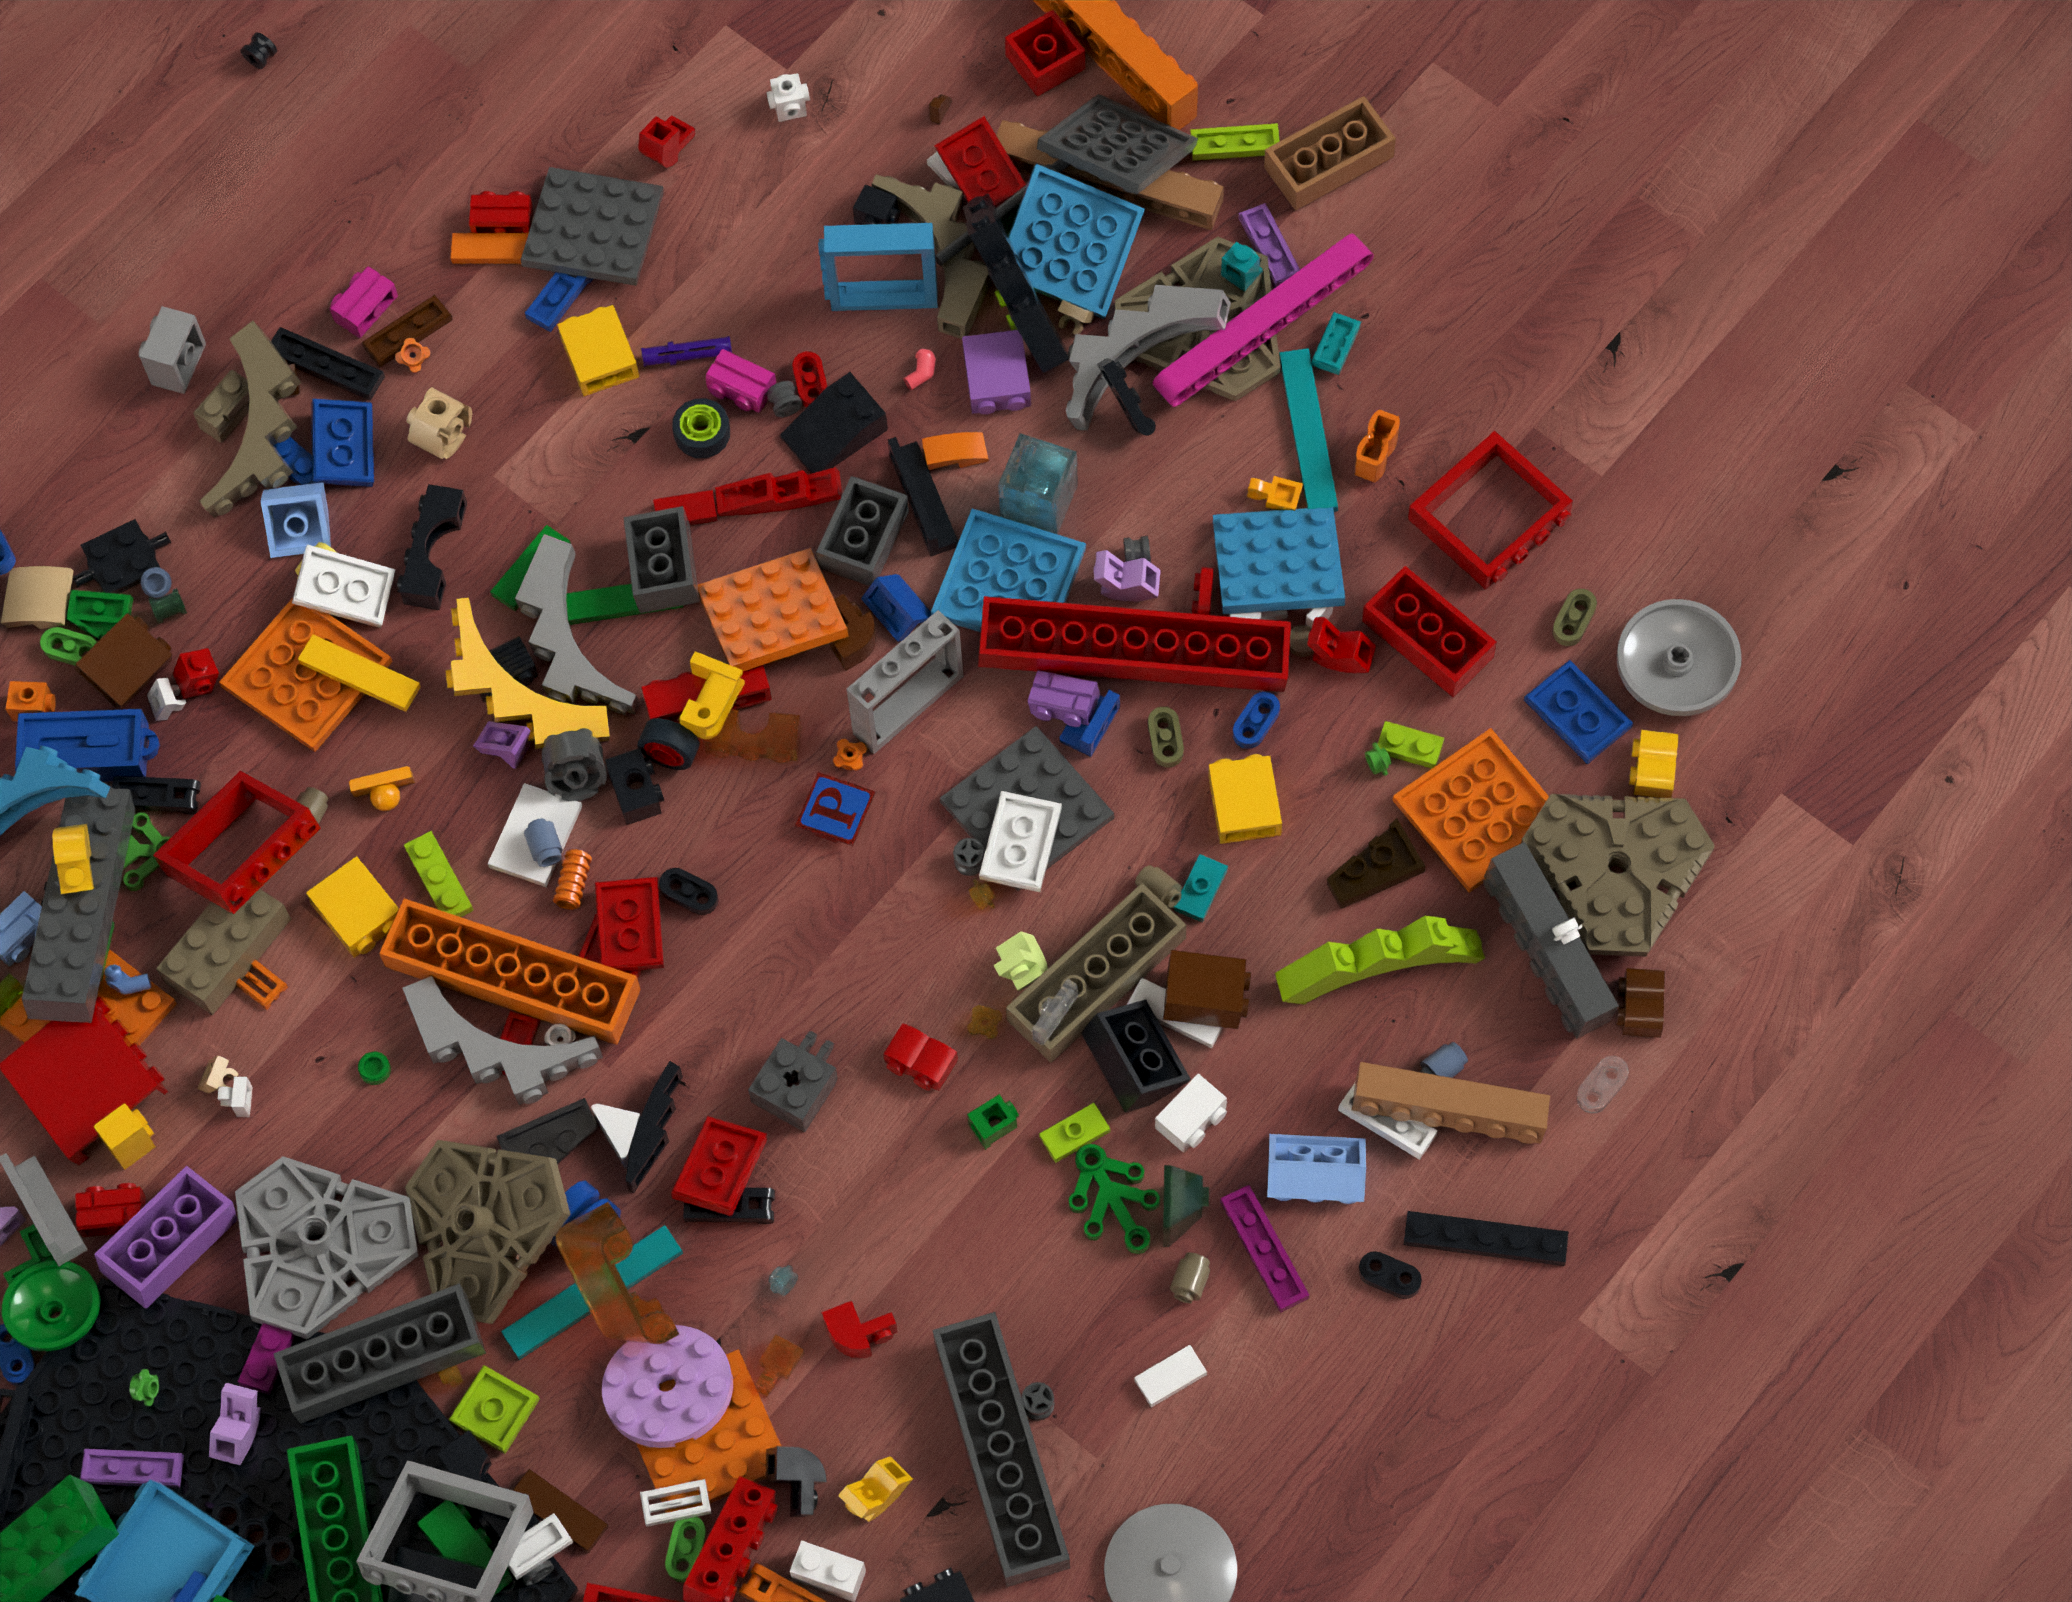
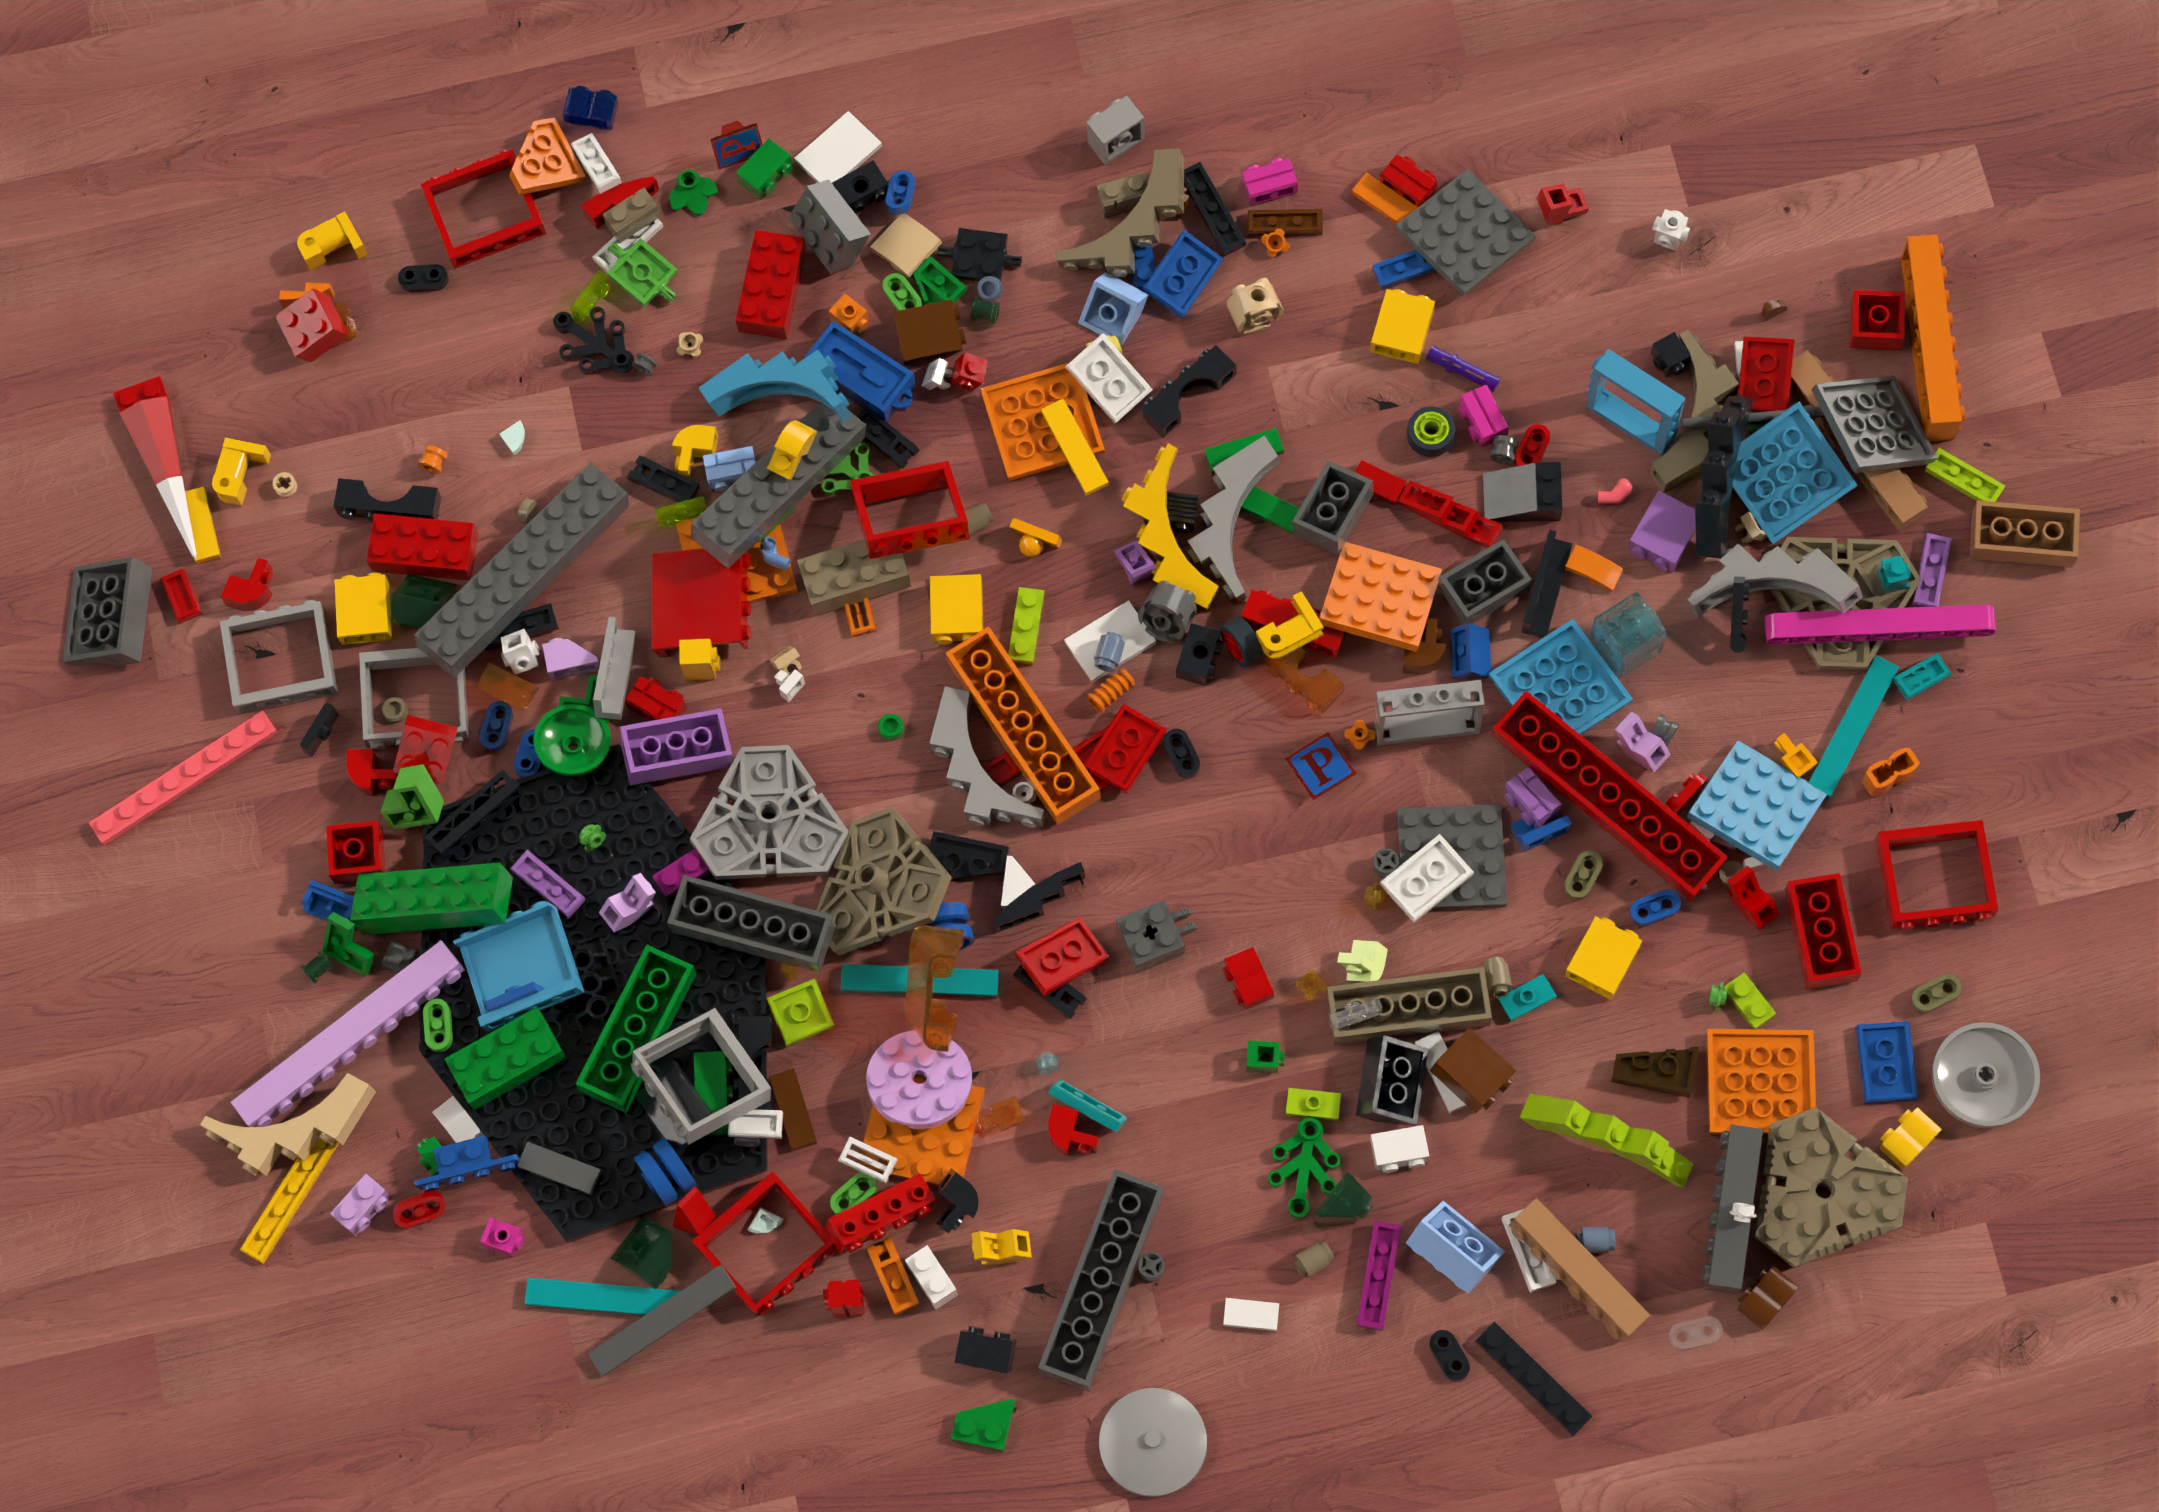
camera: 40 degrees right, 5 degrees up
none -> teal tile [1048,1080,1128,1132]

